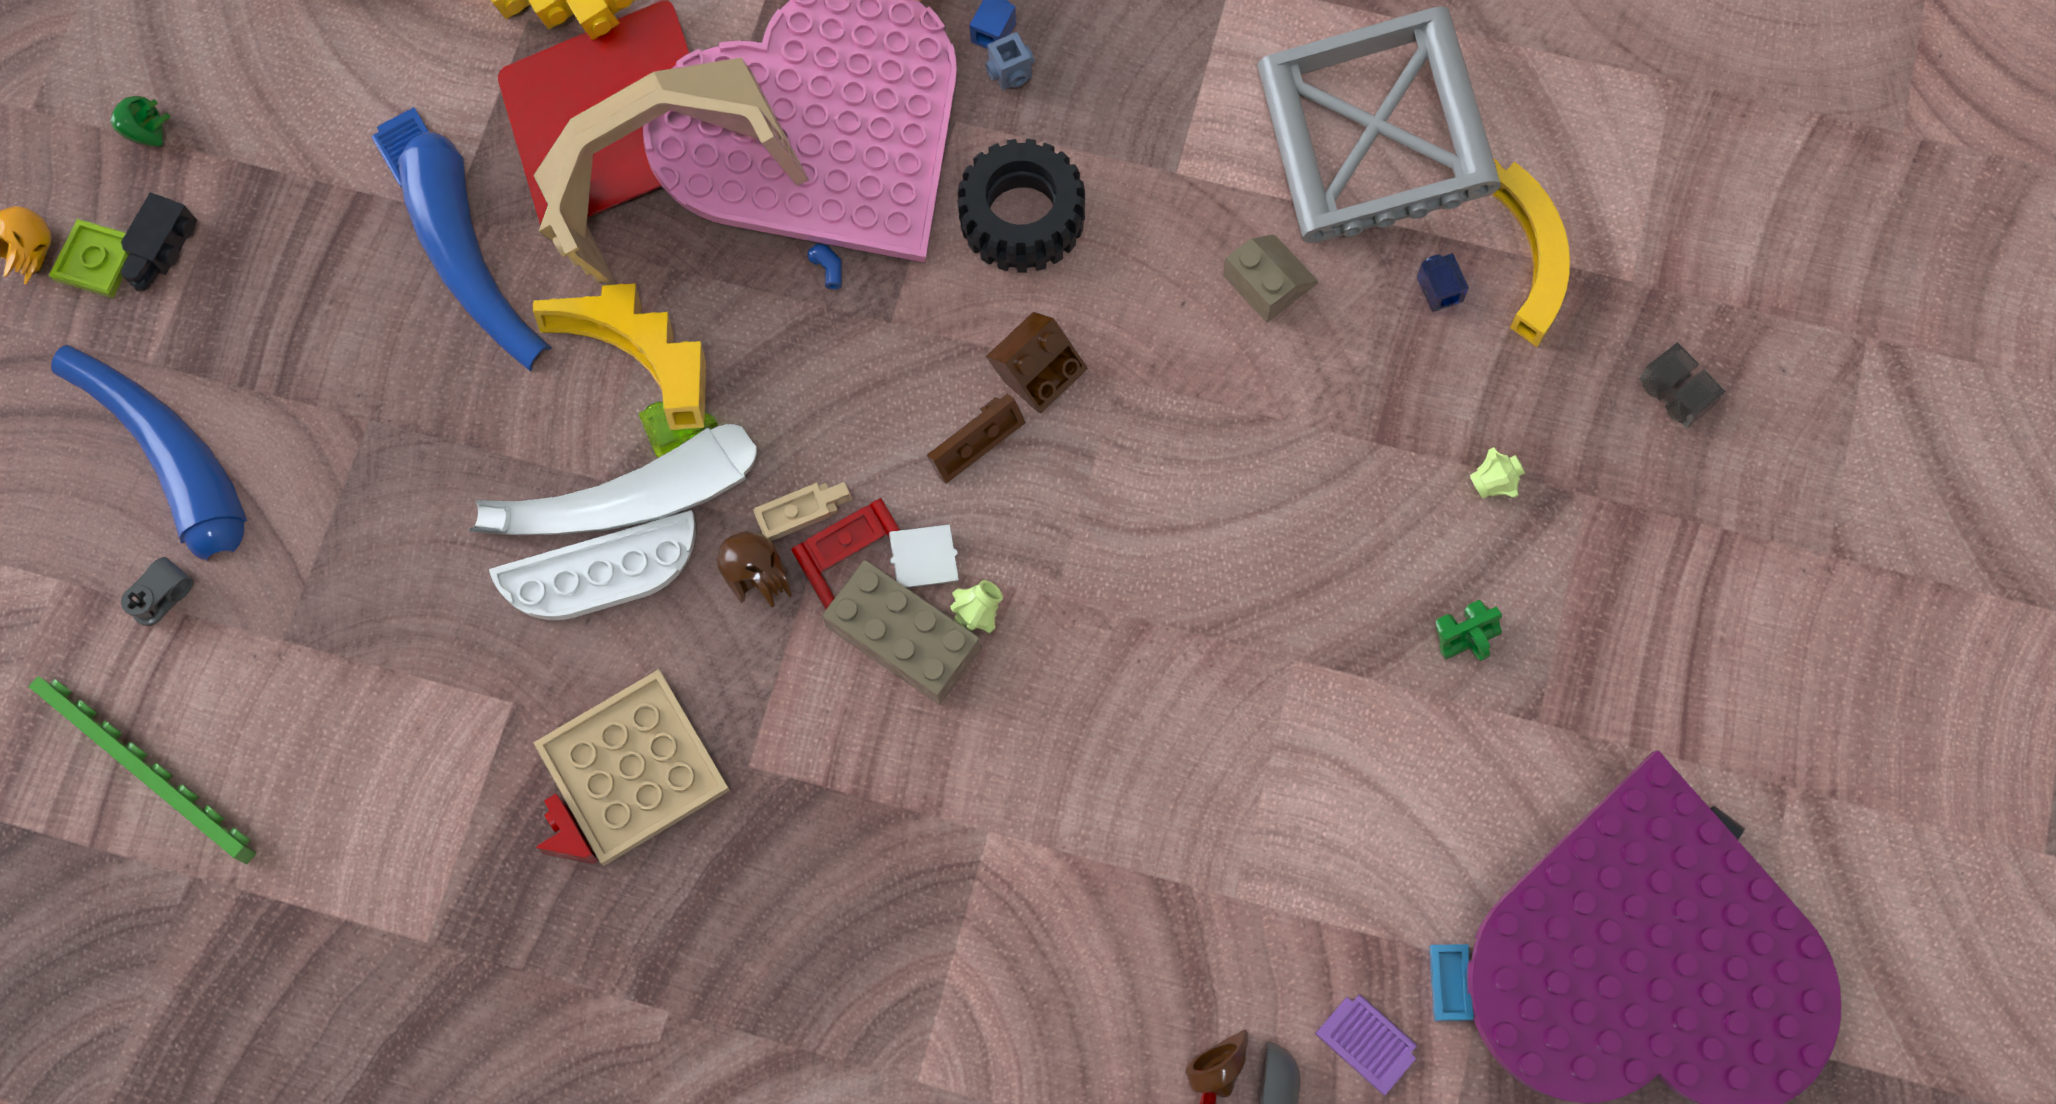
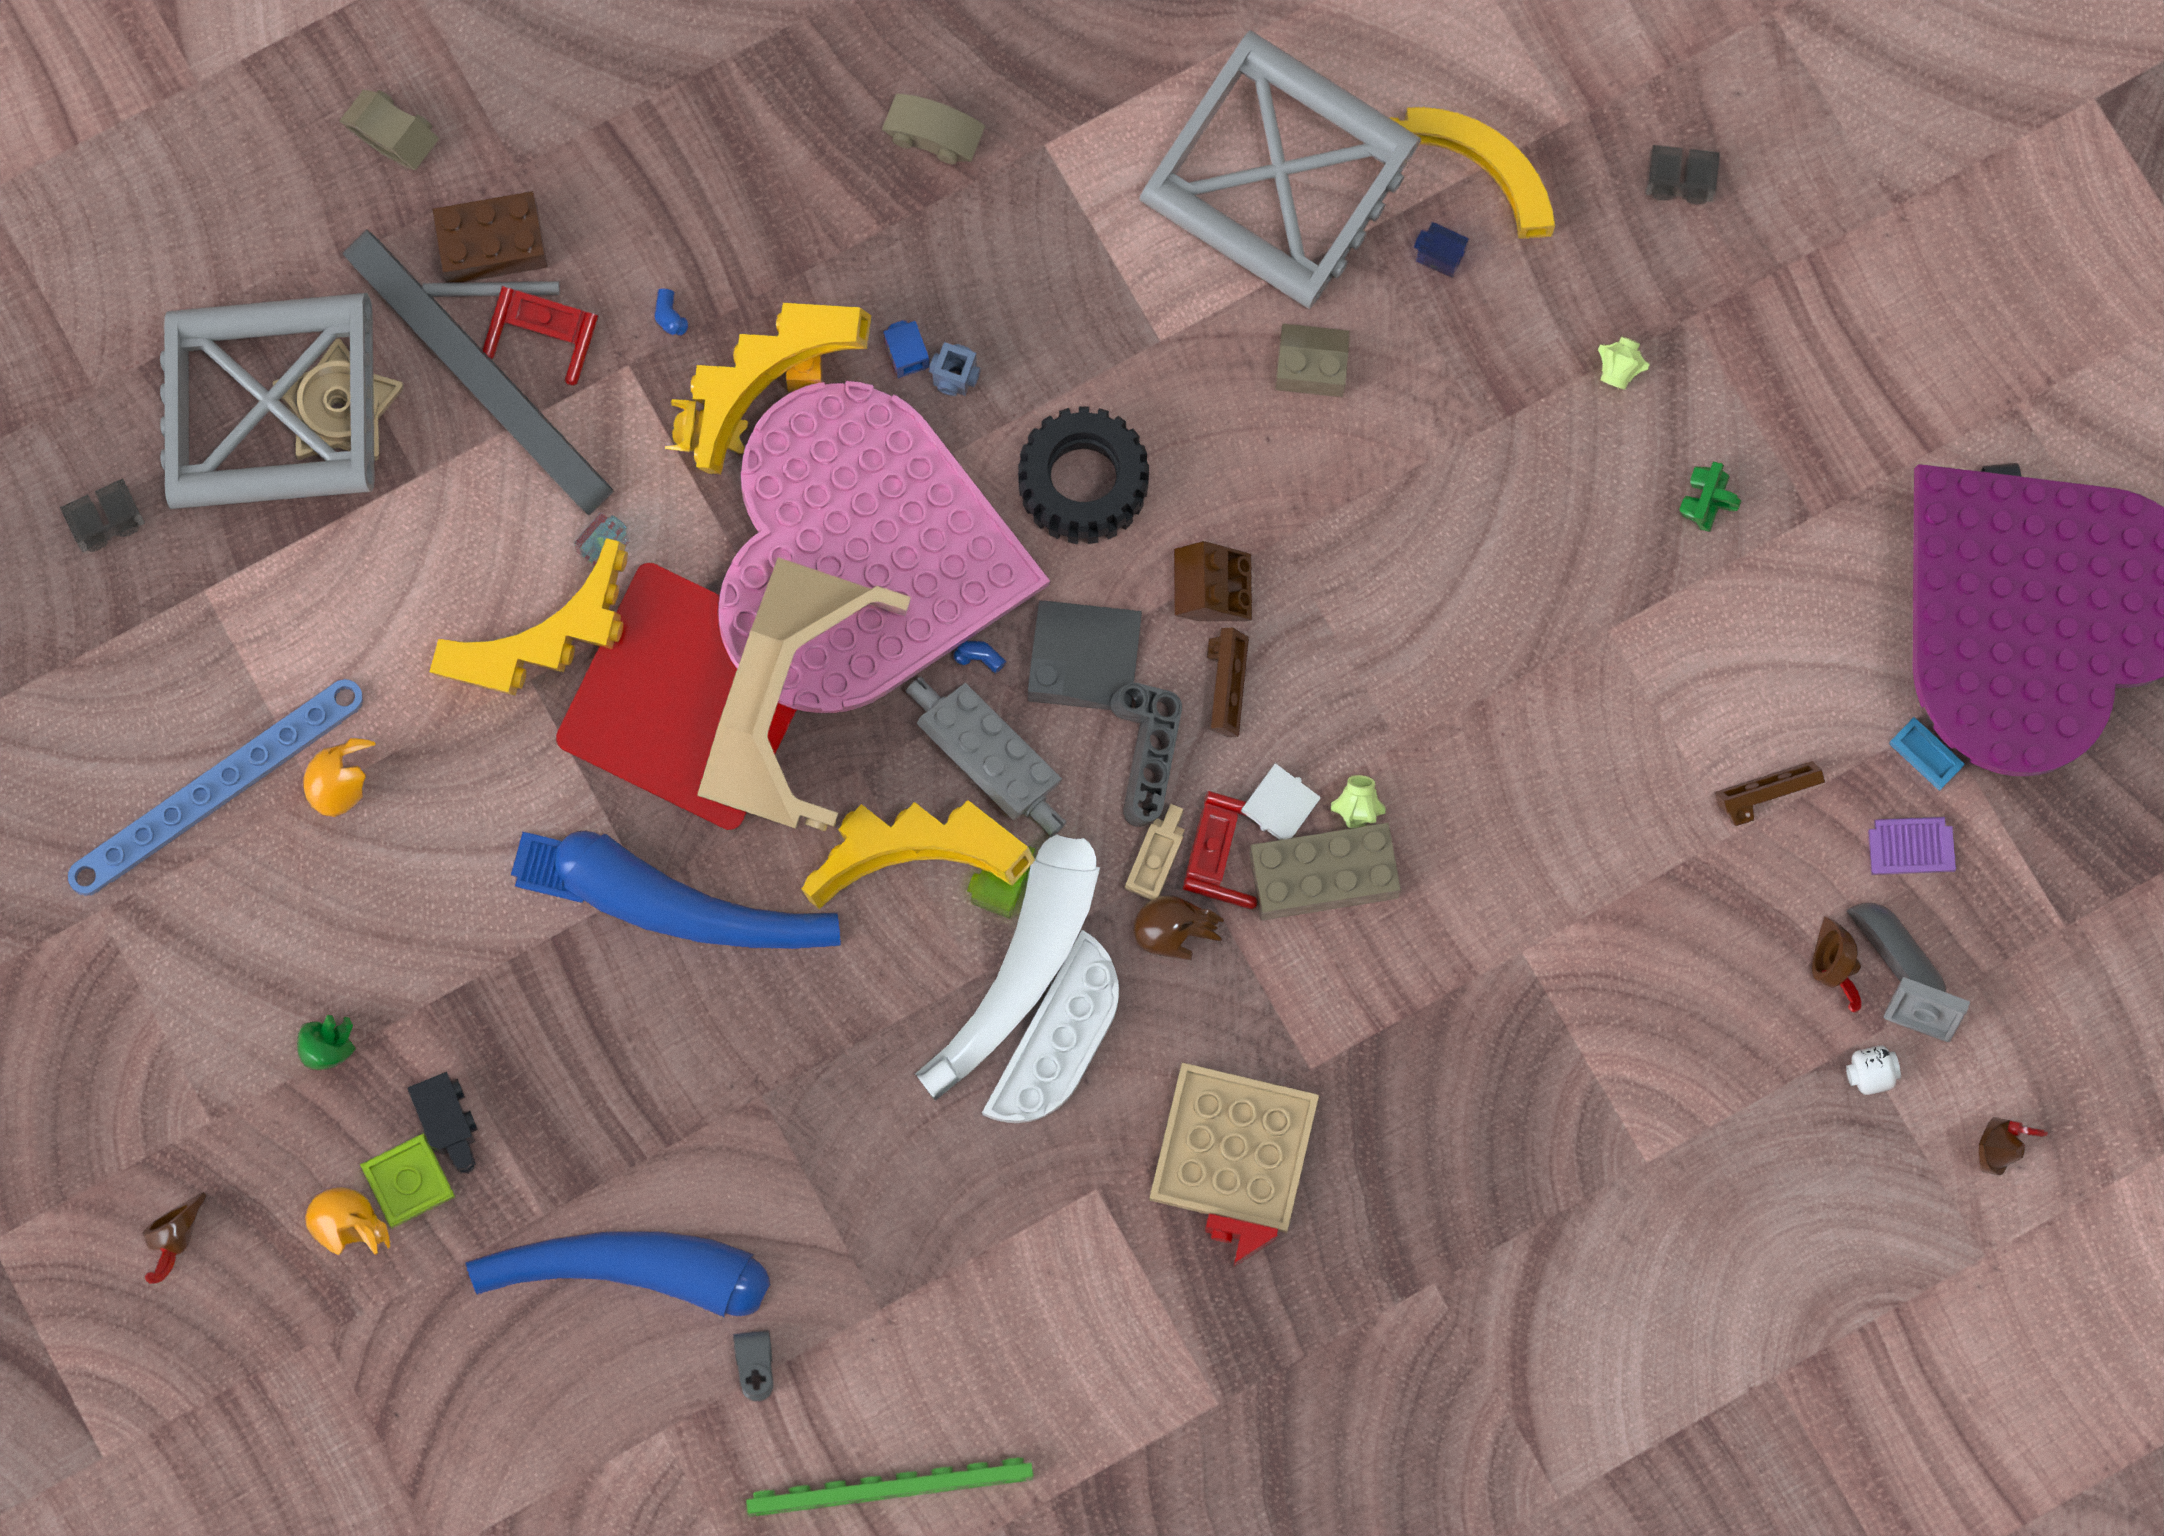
camera: 50 degrees left, 5 degrees up
none -> light grey plate [906,677,1067,837]
none -> dark grey slope [1028,600,1142,710]
none -> dark grey beam [1110,683,1182,827]
none -> reddish brown hinge [1715,761,1825,826]

